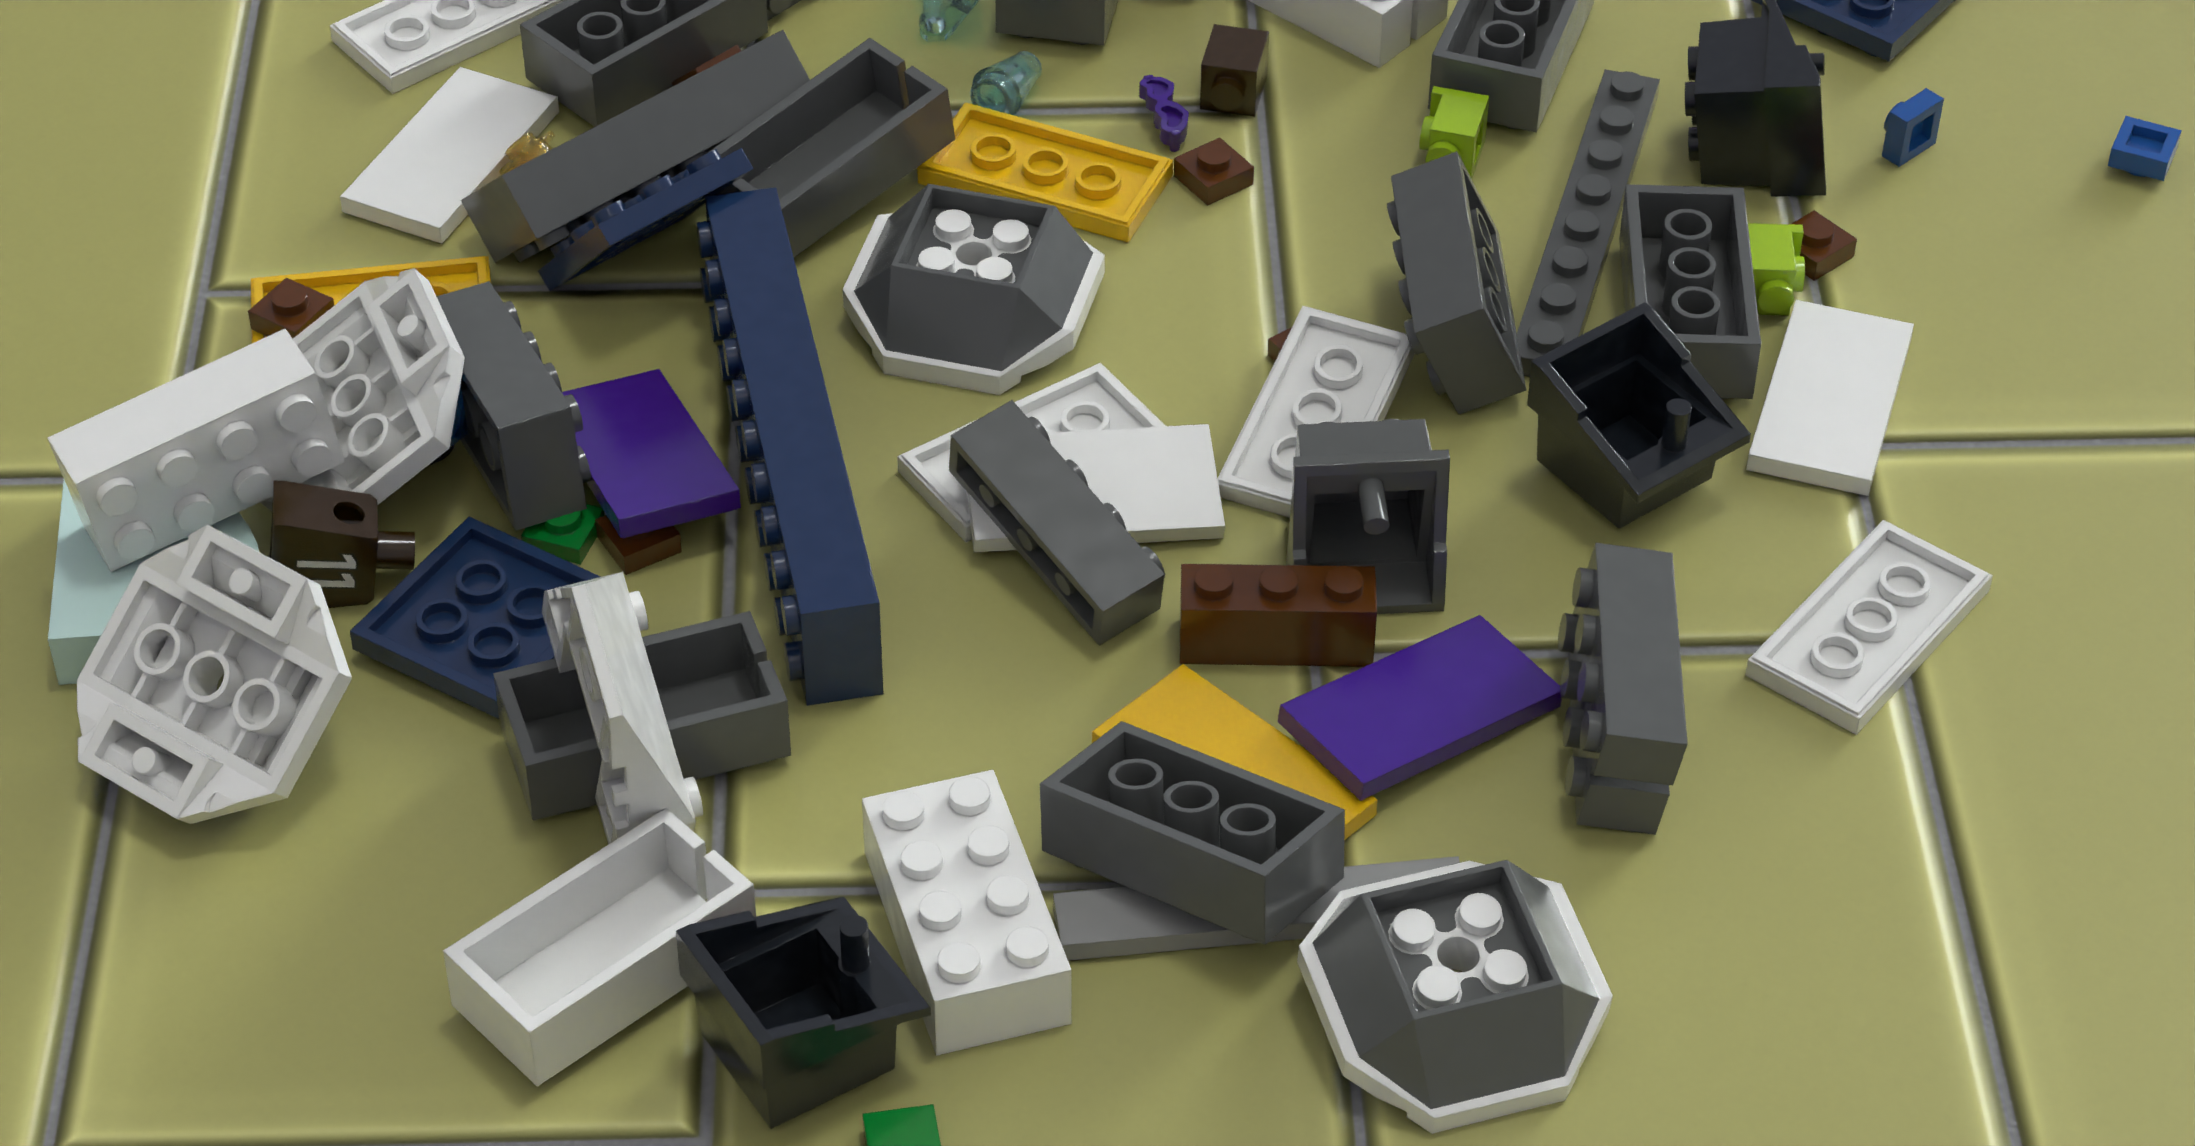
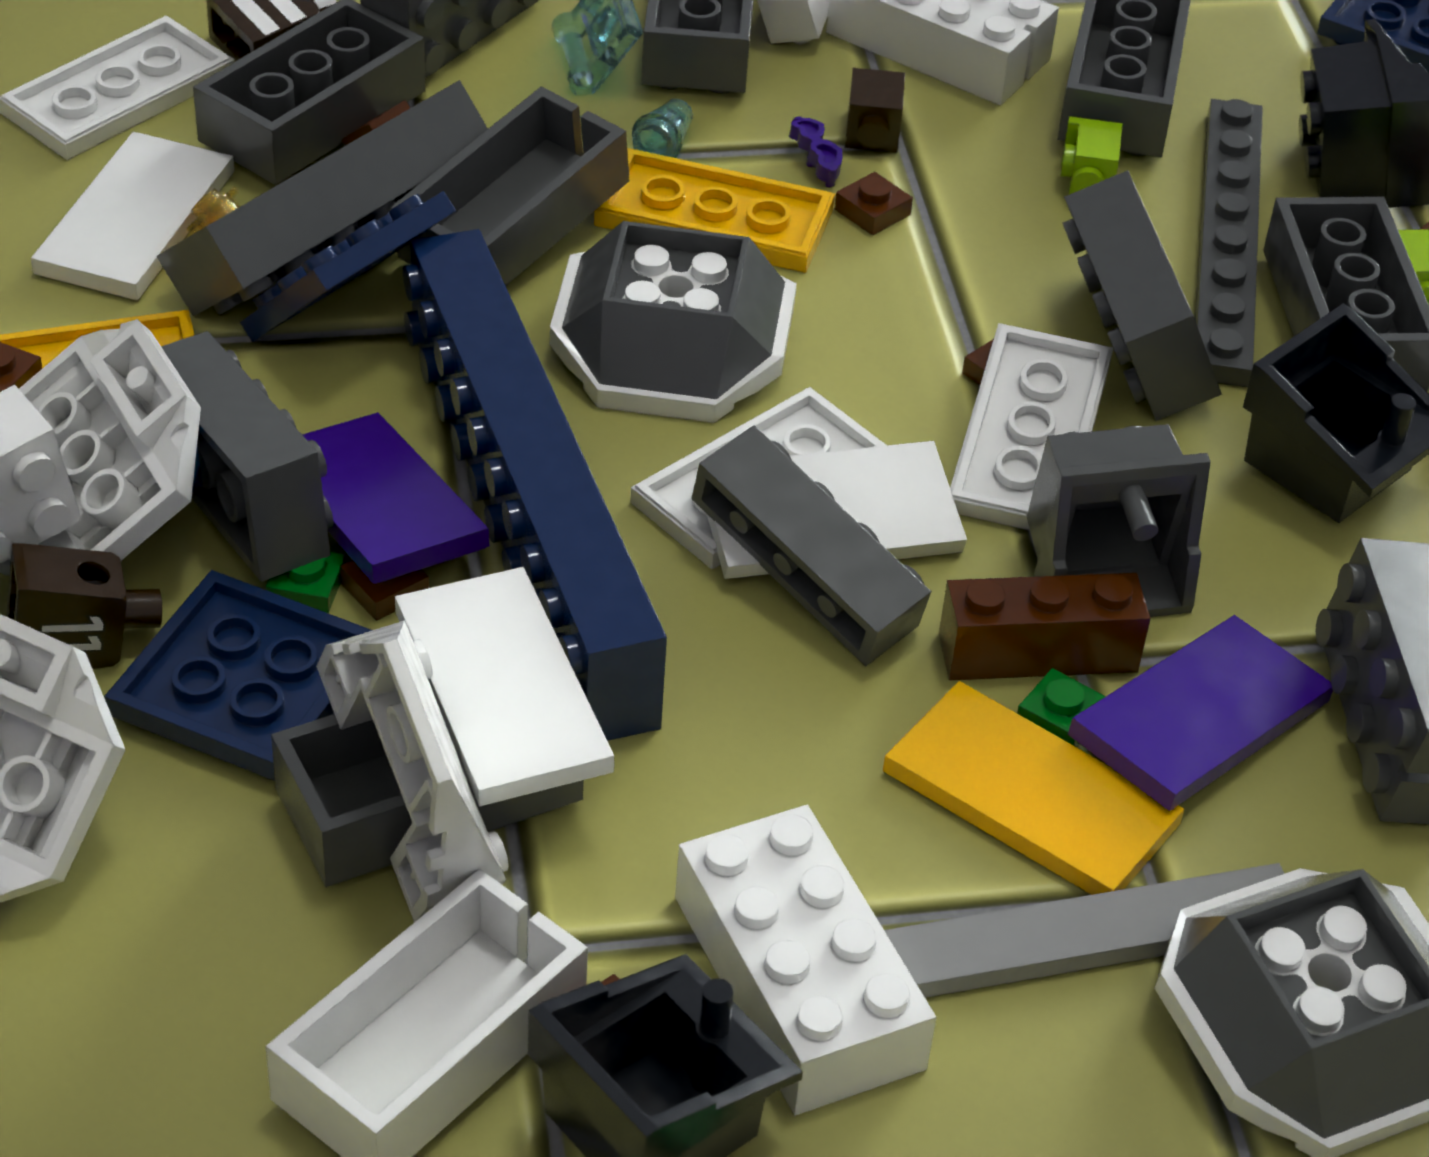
camera: 10 degrees left, 0 degrees up
dark grey brick [1040,721,1345,945] -> none
none -> white tile [395,567,614,807]
none -> green plate [1017,668,1106,747]

